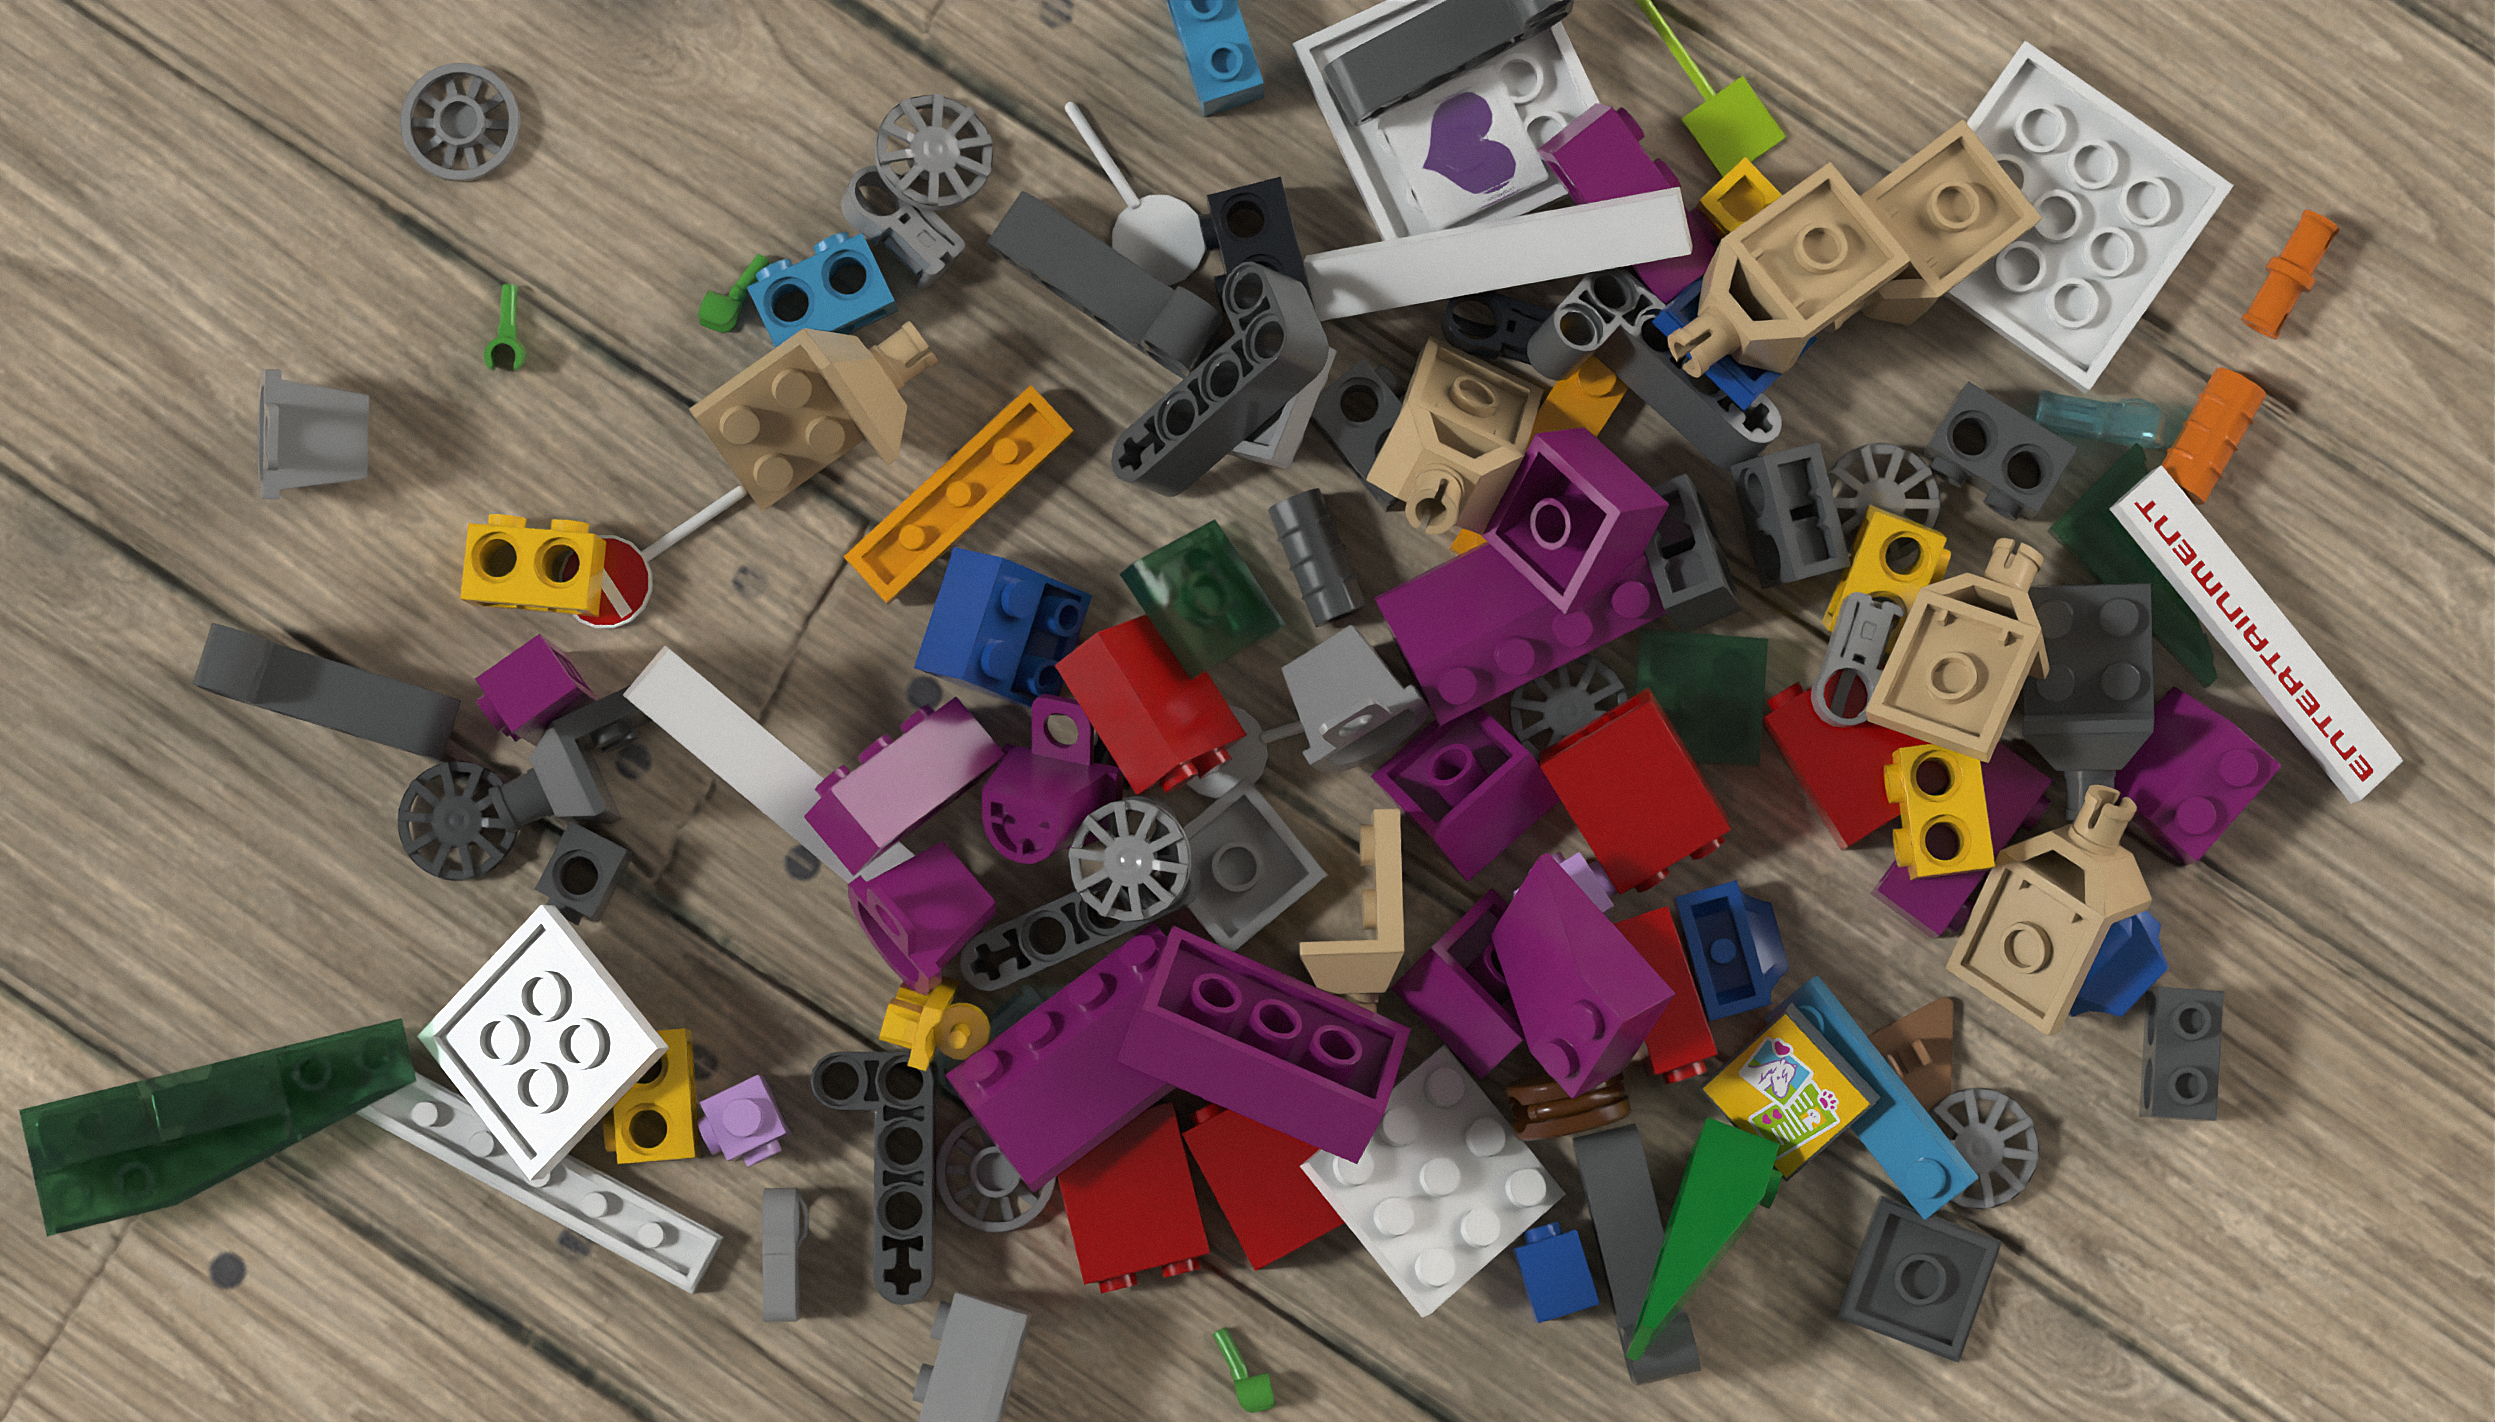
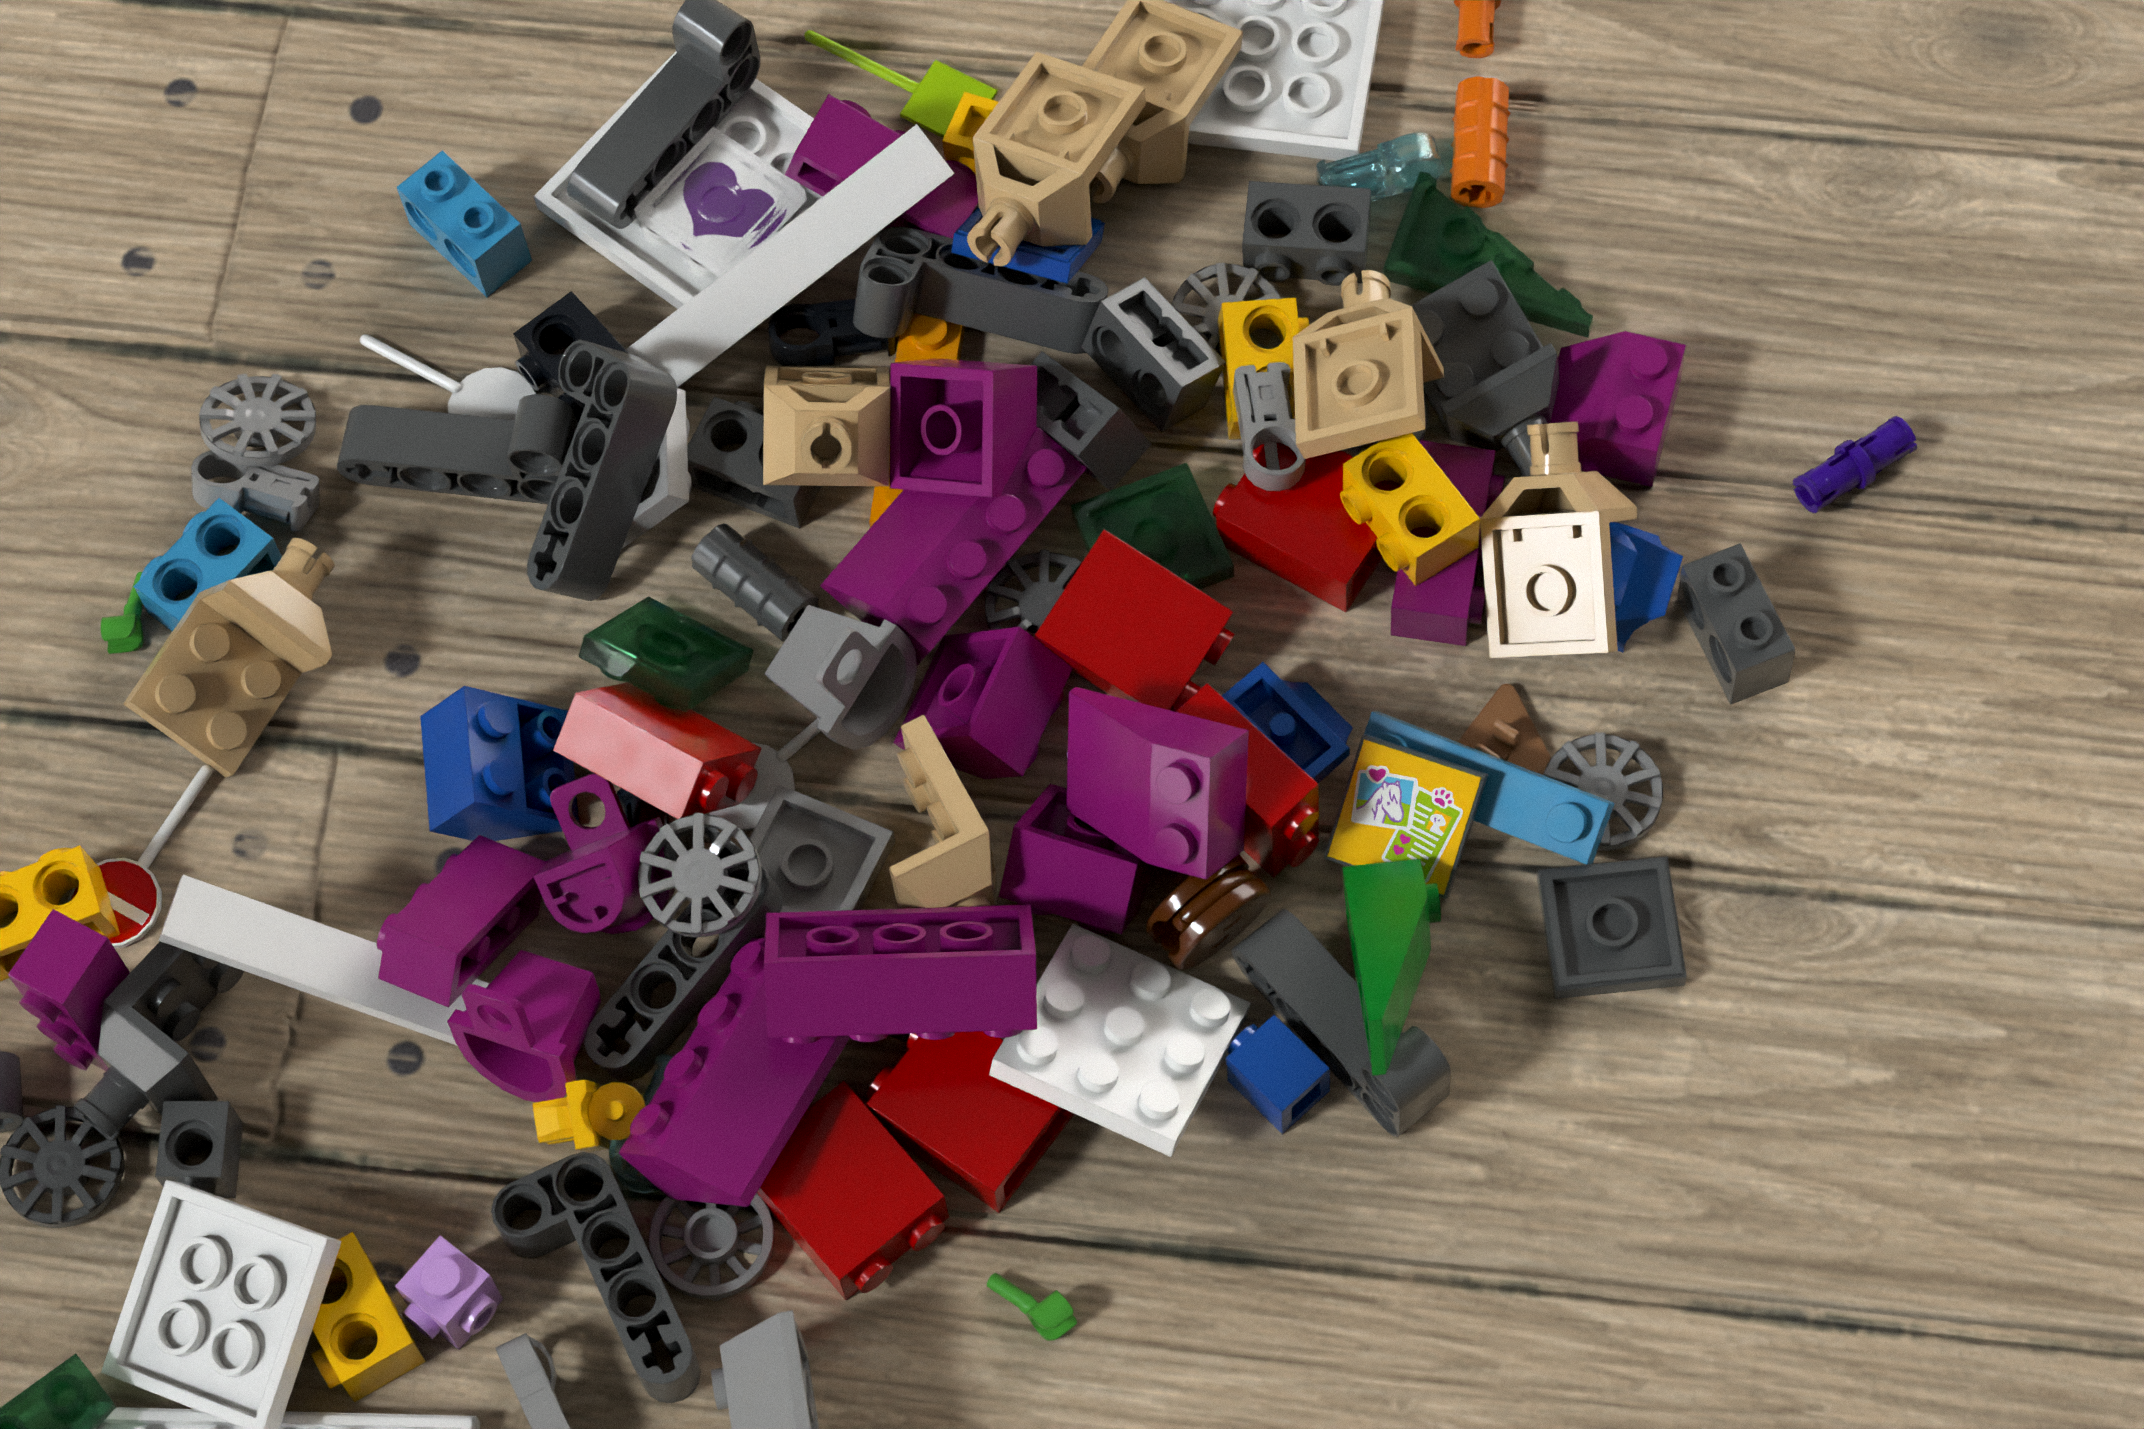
camera: 20 degrees left, 20 degrees down
light orange plate [843,385,1075,605] -> none
white tile [2109,465,2403,804] -> none
none -> dark purple pin [1793,416,1917,513]

